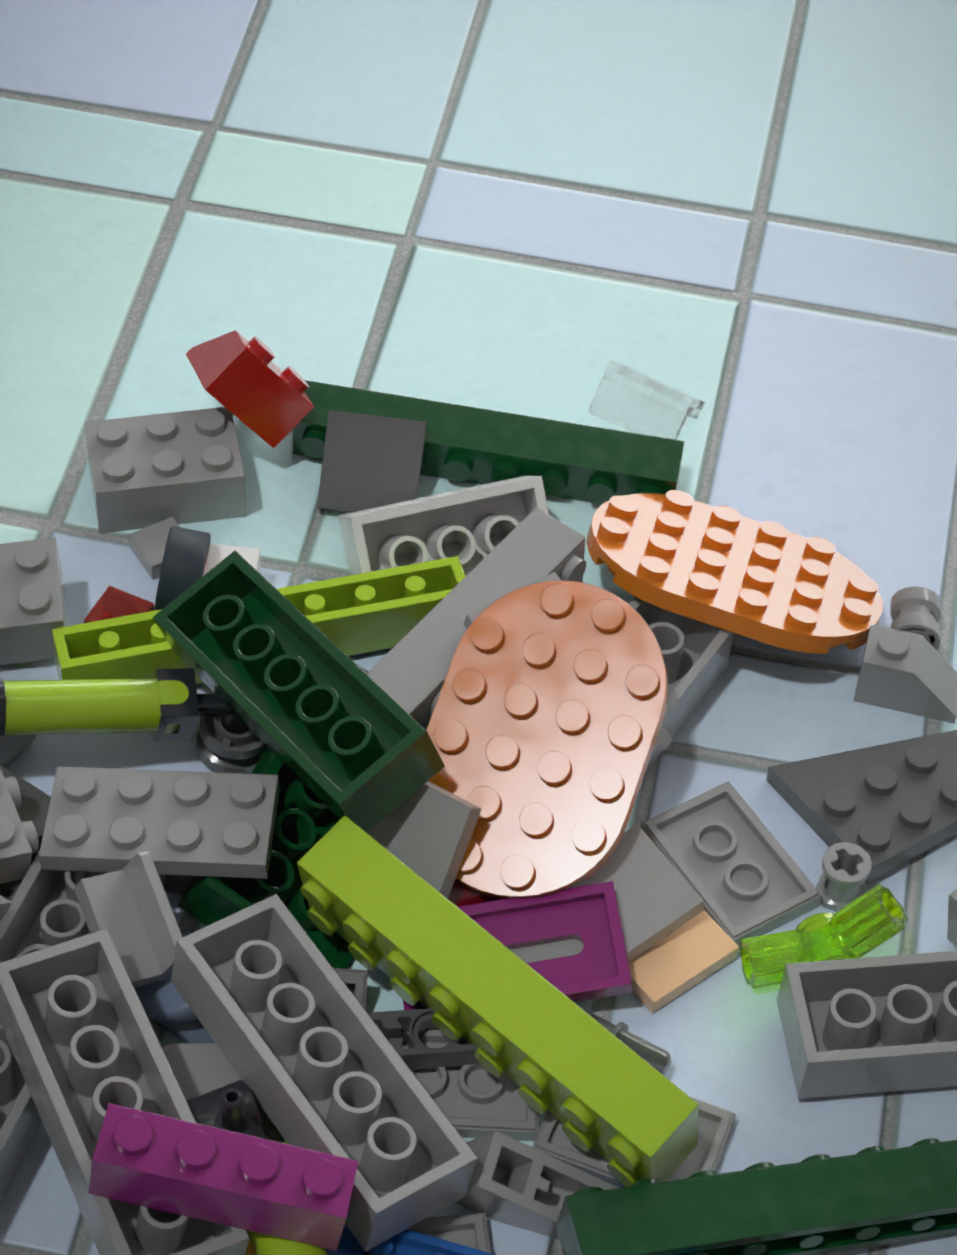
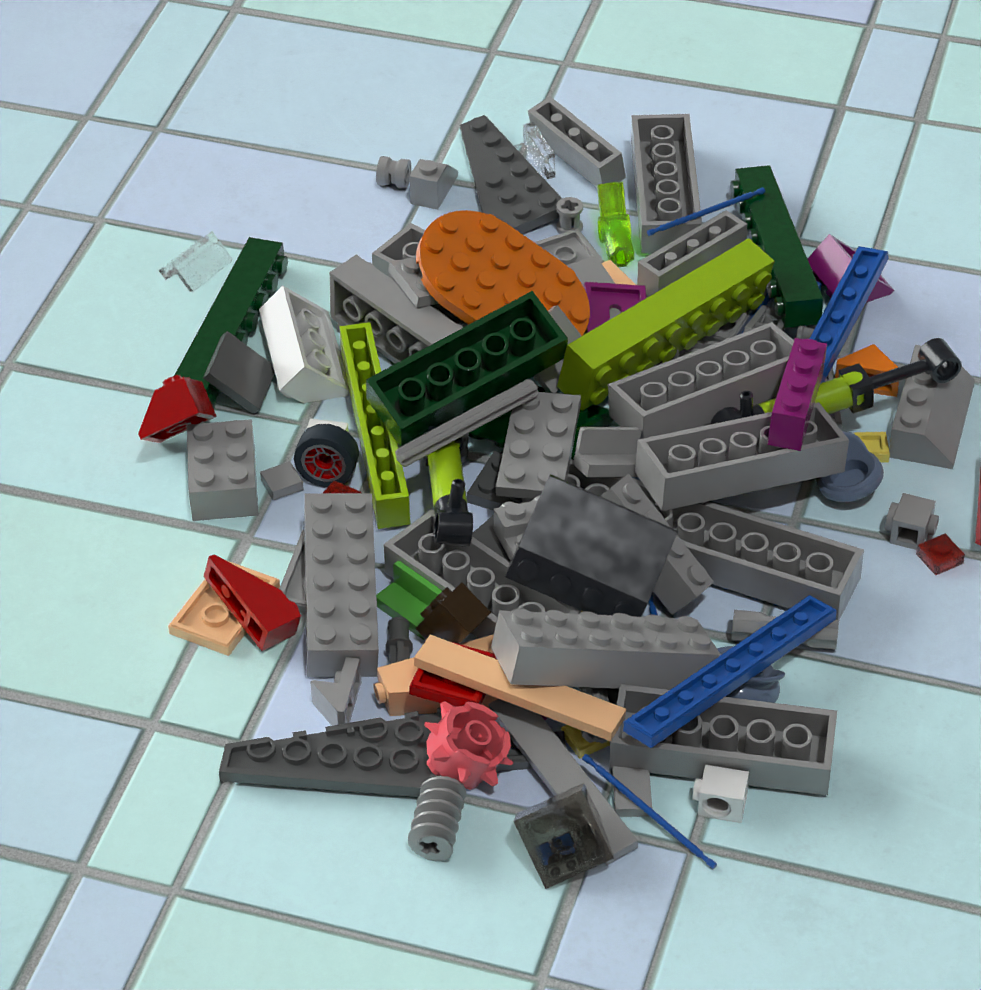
camera: 80 degrees left, 5 degrees down
plate [587,490,883,654] -> none
none -> light grey axle [395,379,538,467]
none -> light grey brick [637,210,747,297]
none -> blue piece [647,187,765,236]

